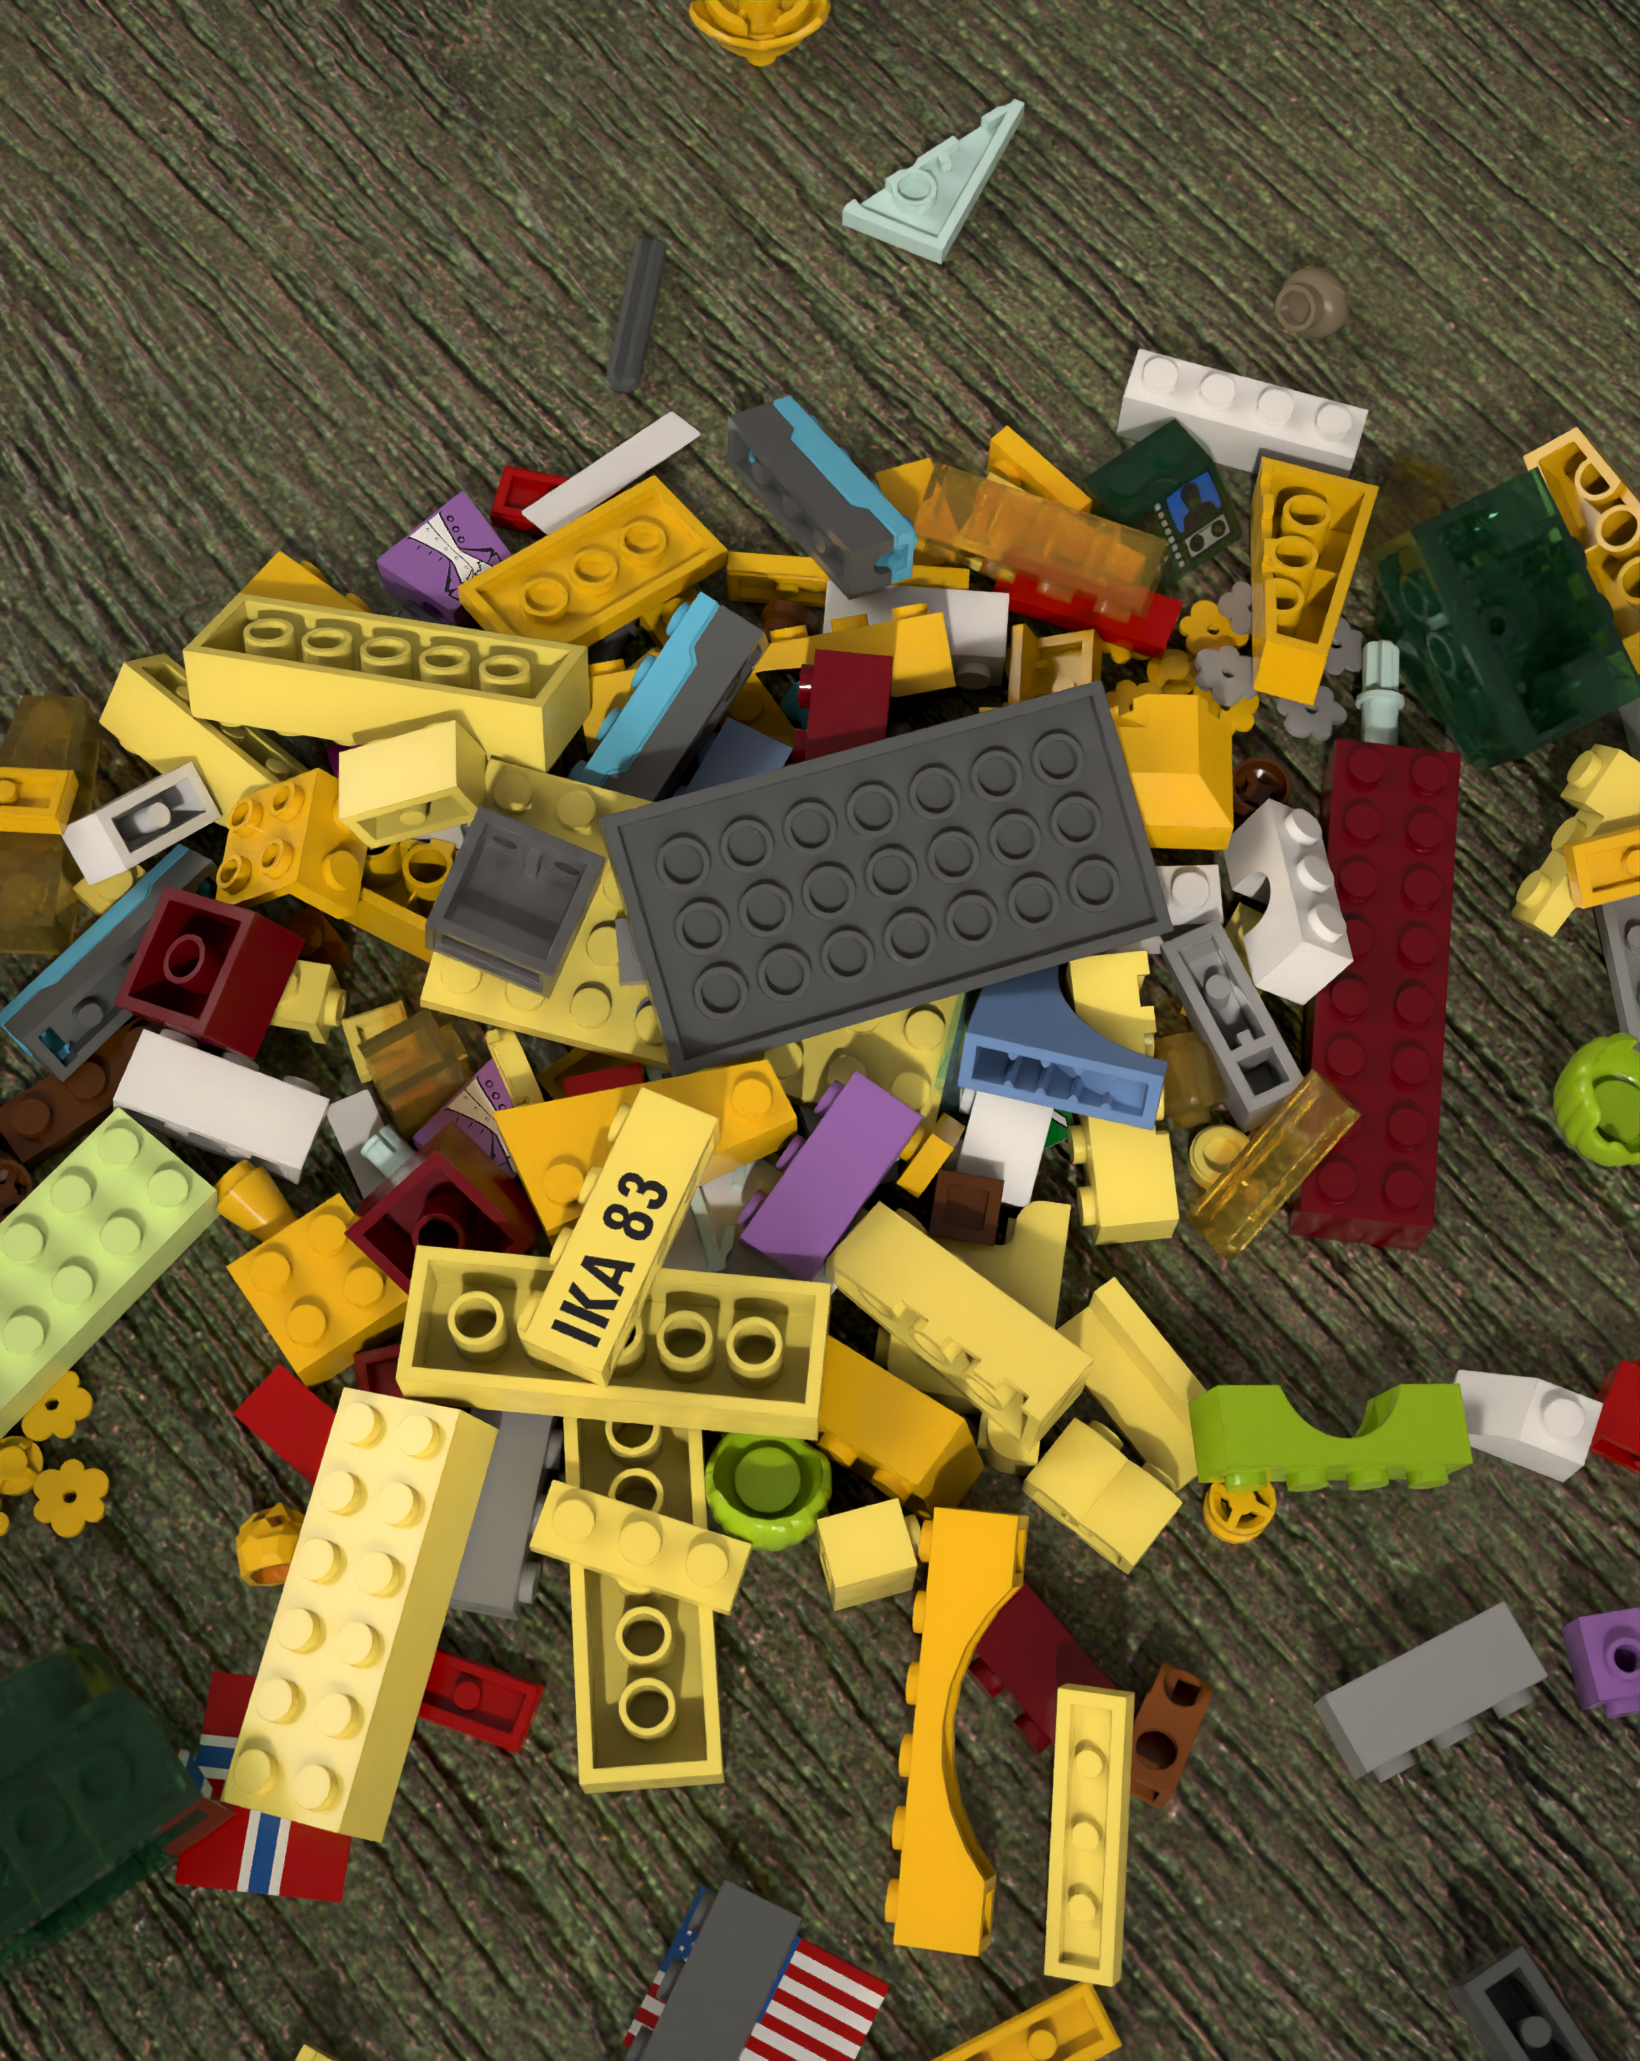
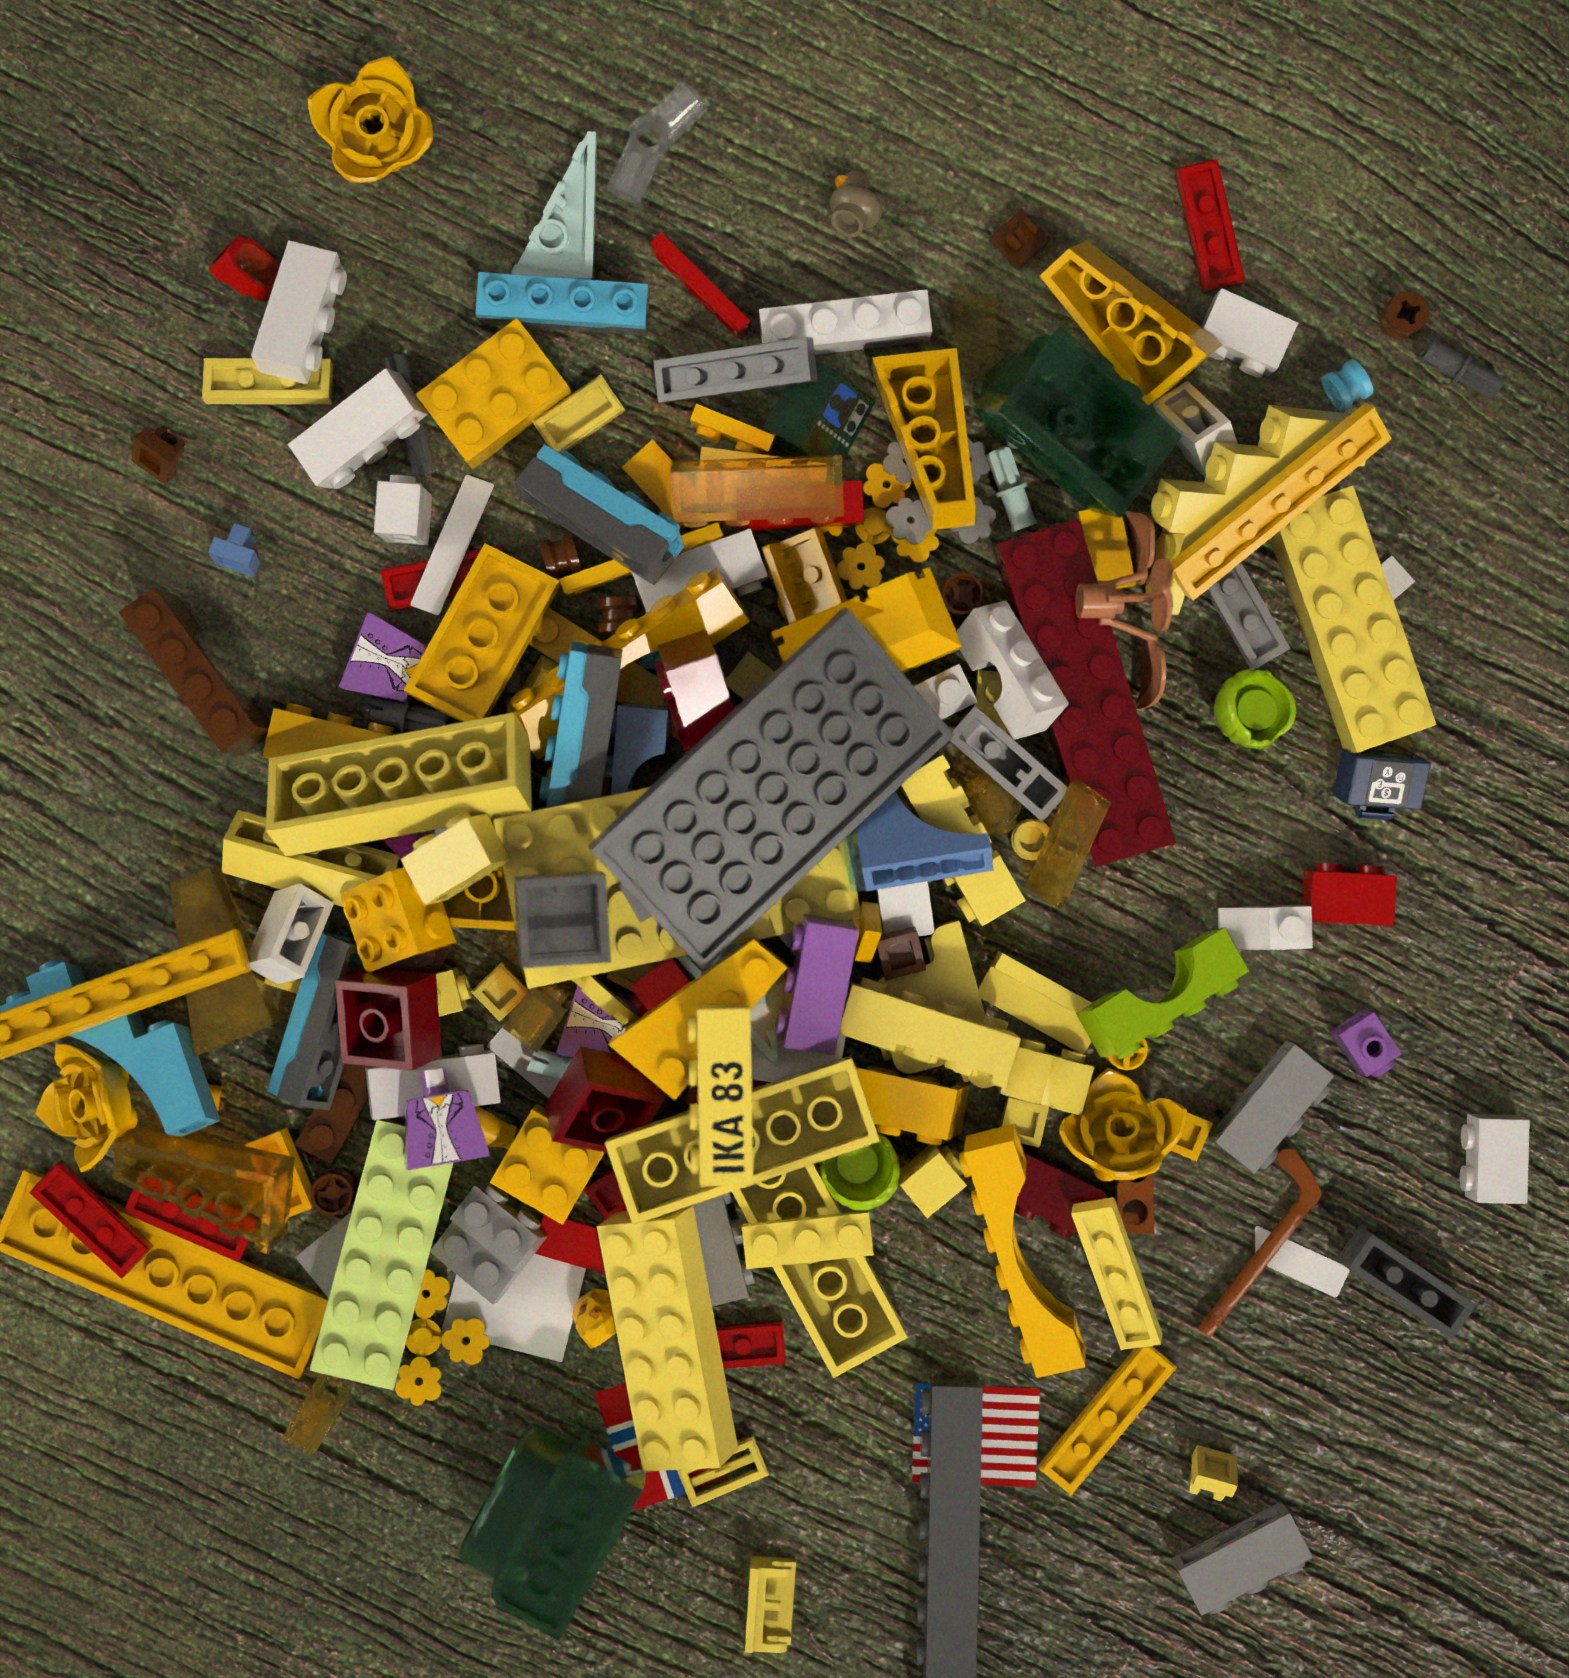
camera: 20 degrees left, 20 degrees up
none -> reddish brown arch [119,587,270,755]
none -> reddish brown tile [131,426,185,485]
none -> light yellow plate [202,358,333,405]
none -> red rock [208,233,280,302]
none -> medium blue tile [208,523,260,578]
none -> white brick [251,240,347,385]
none -> white brick [288,368,428,489]
none -> white brick [374,475,432,545]
none -> medium lavender torso [404,1067,490,1170]
none -> yellow brick [415,318,572,469]
none -> light grey plate [430,1184,548,1304]
none -> white sticker [441,1254,586,1362]
none -> medium azure piece [476,272,650,337]
none -> light yellow tile [532,374,625,452]
none -> reddish brown wheel [539,532,583,580]
none -> clear piece [607,81,708,206]
none -> red tile [650,232,751,340]
none -> plate [653,337,818,403]
none -> light yellow tile [677,1434,769,1508]
none -> reddish brown tile [989,208,1050,271]
none -> light yellow plate [1000,1096,1049,1148]
none -> yellow brick [1059,1068,1187,1181]
none -> nougat plant [1075,511,1173,709]
none -> yellow tile [1077,503,1137,589]
none -> yellow plate [1170,1112,1213,1162]
none -> dark orange piece [1198,1148,1322,1338]
none -> white sticker [1255,1226,1350,1297]

